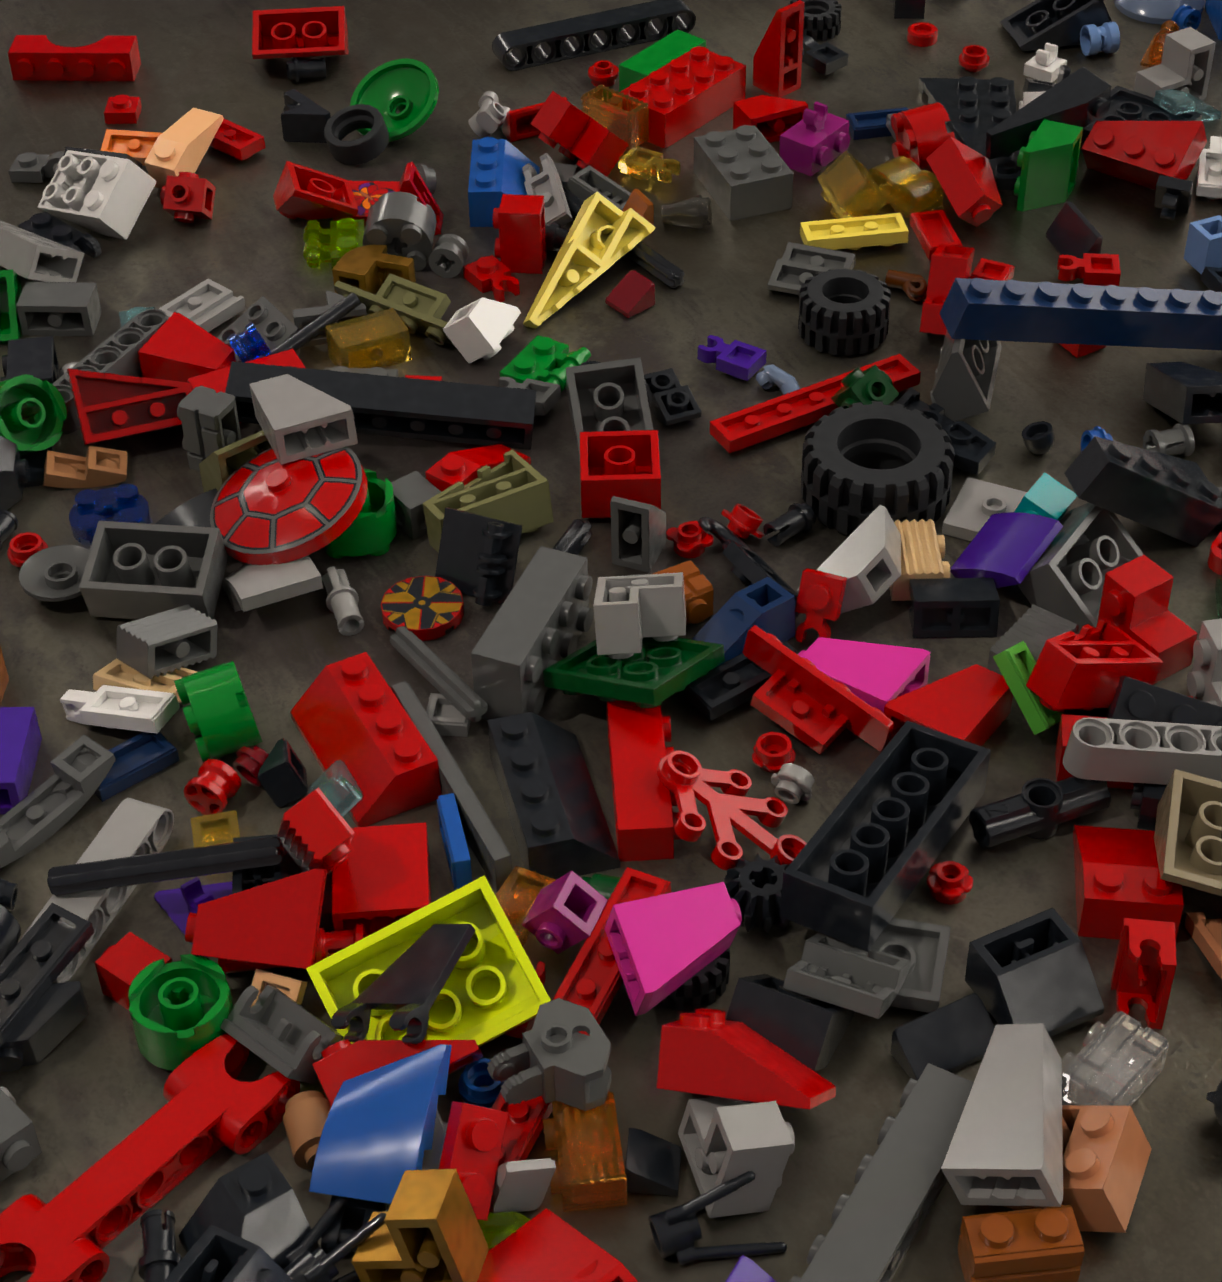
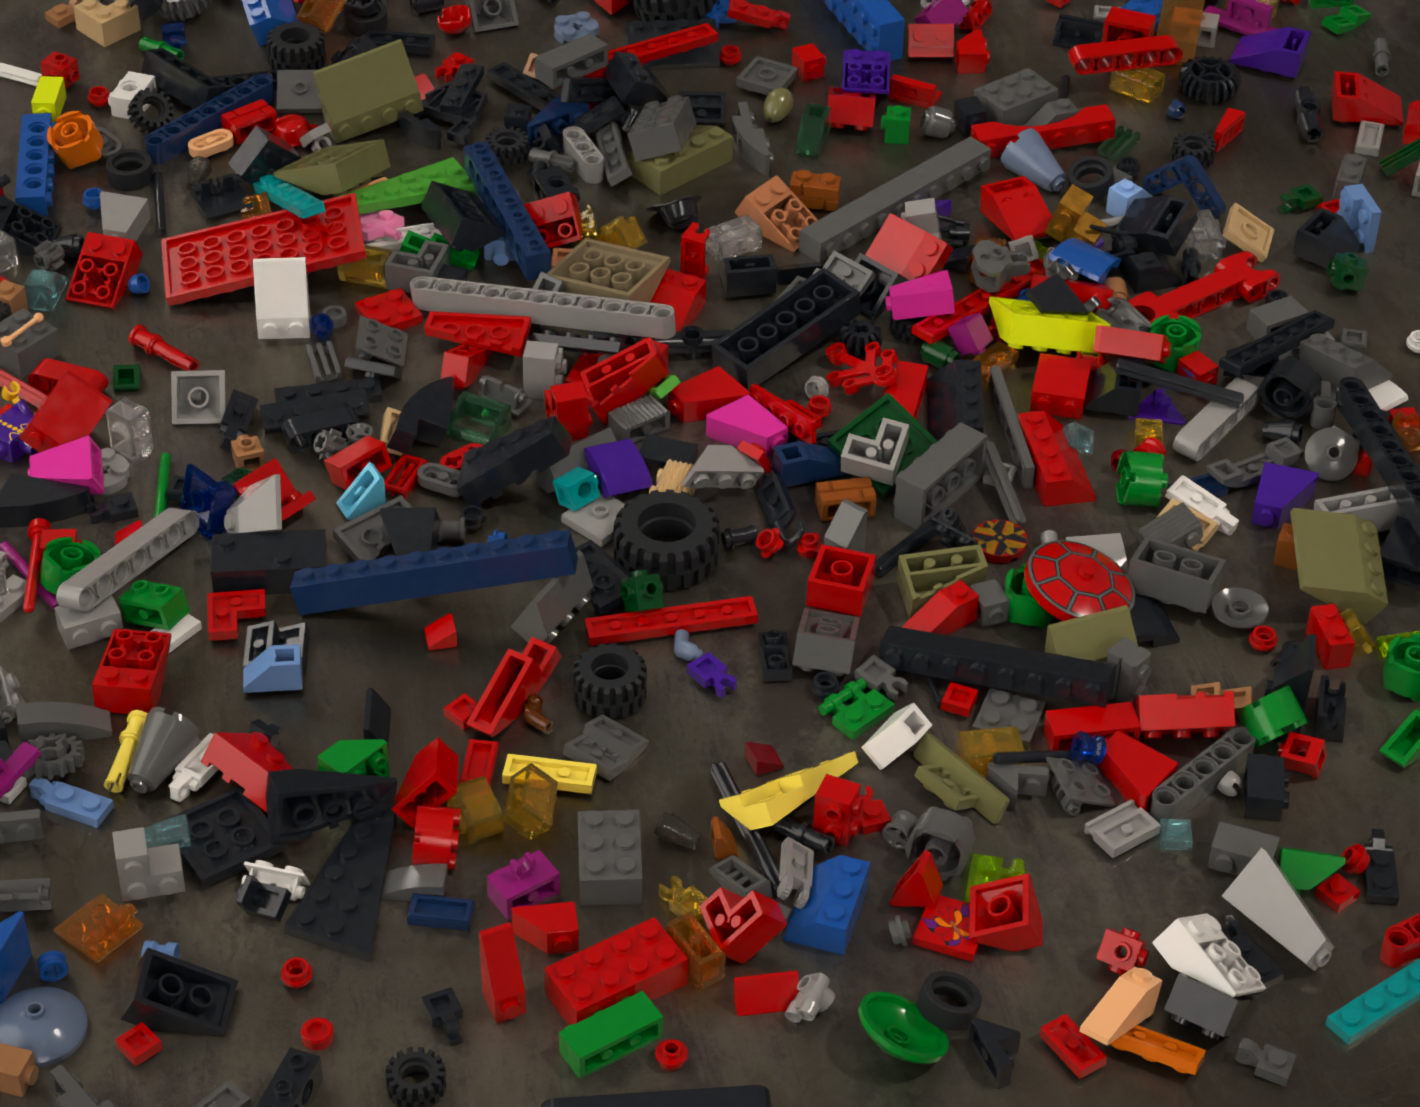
camera: 165 degrees left, 0 degrees up
clear blue plate [69,484,151,545] -> none
light grey slope [249,374,358,464] -> none
black slope [258,738,308,807] -> none
red brick [278,787,355,875] -> none
pearl gold brick [332,245,416,294] -> none
blue tile [436,793,472,891] -> none
red plate [439,1101,508,1221] -> none
light grey slope [941,1023,1063,1207] -> none
white tile [1023,43,1067,82] -> none
red plate [1057,253,1121,286] -> none

